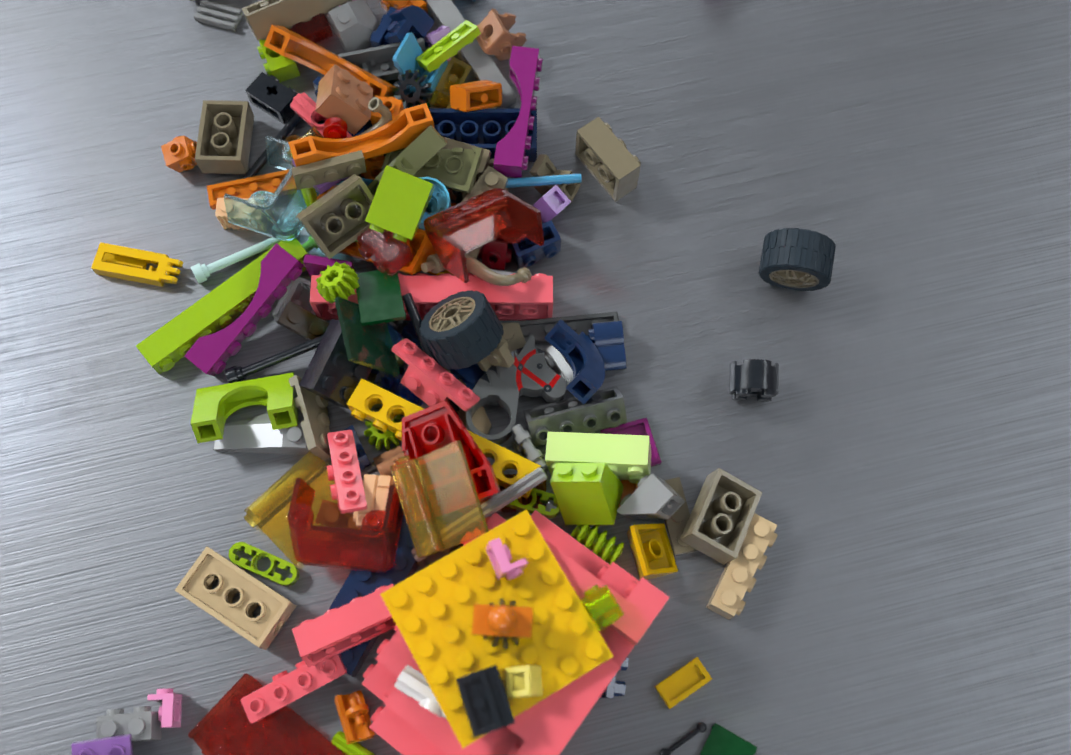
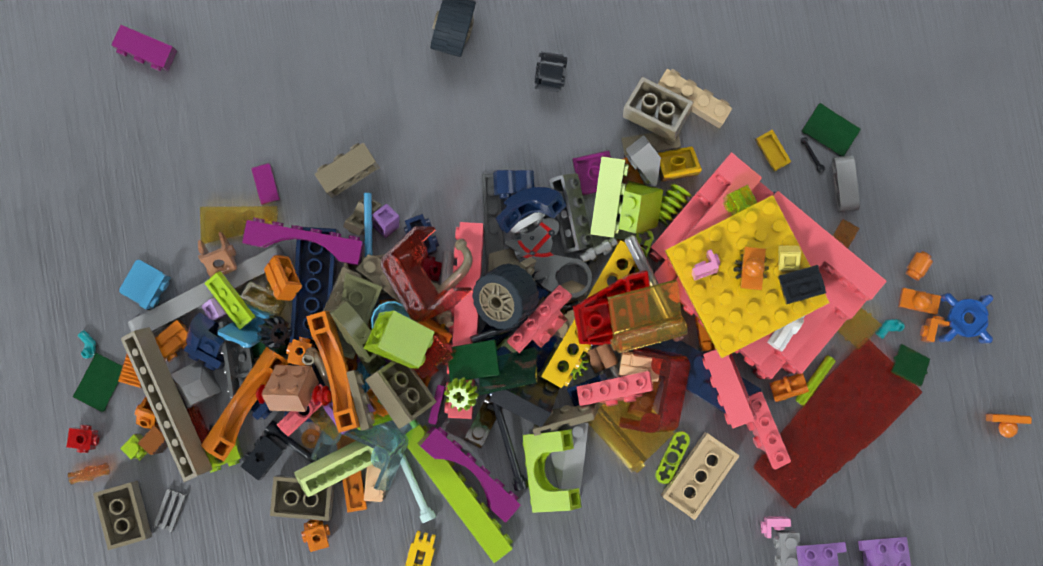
camera: 85 degrees left, 15 degrees up
none -> clear yellow wing [200,206,278,244]
none -> magenta tile [251,163,280,205]
none -> yellowish green brick [294,437,379,497]

